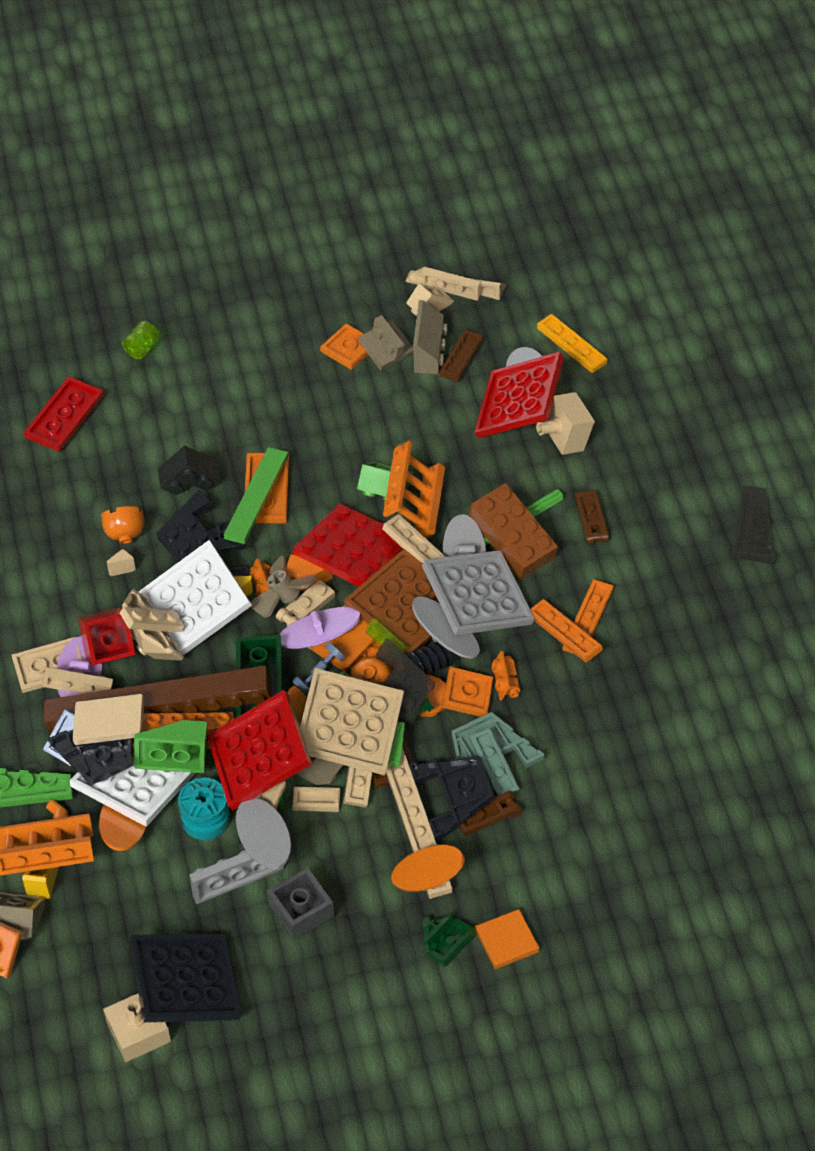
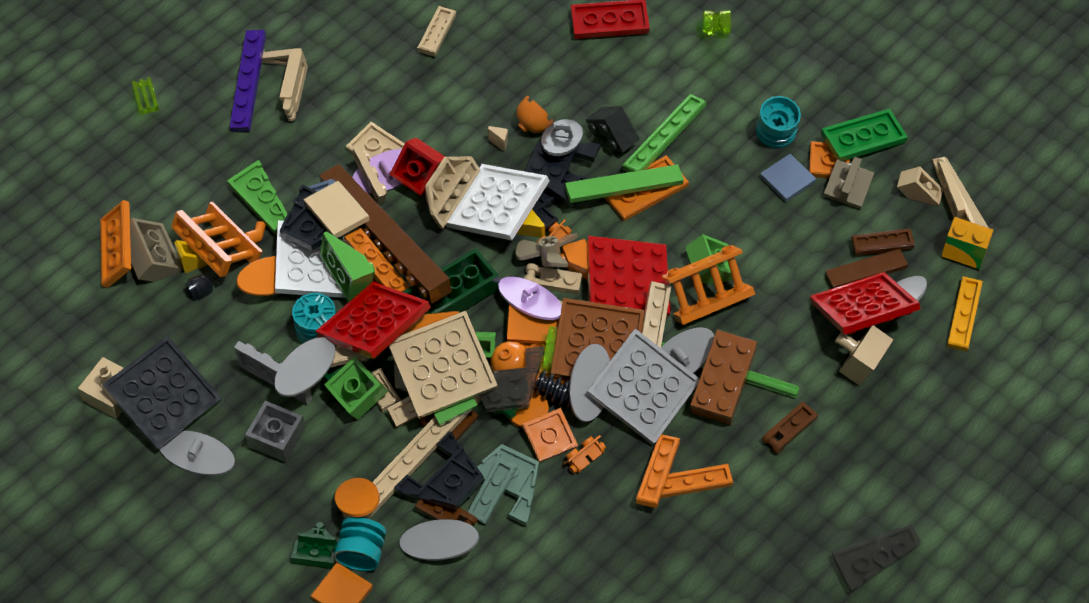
camera: 55 degrees right, 5 degrees up
tan plate [120,607,184,632] -> none
sand blue wheel [292,642,346,696] -> none
dark tan slope [413,300,447,374] -> none
none -> light grey shield [159,431,235,476]
none -> black piece [185,274,213,301]
none -> bright green slope [324,356,388,420]
none -> teal wheel [334,517,387,571]
none -> light grey shield [400,519,479,561]
none -> shield [541,119,583,156]
none -> bright green tile [622,94,706,172]
none -> teal wheel [756,96,801,148]
none -> sand blue tile [760,154,816,202]
none -> green plate [820,109,908,161]
none -> reddish brown tile [825,249,908,289]
none -> light orange slope [941,217,994,270]

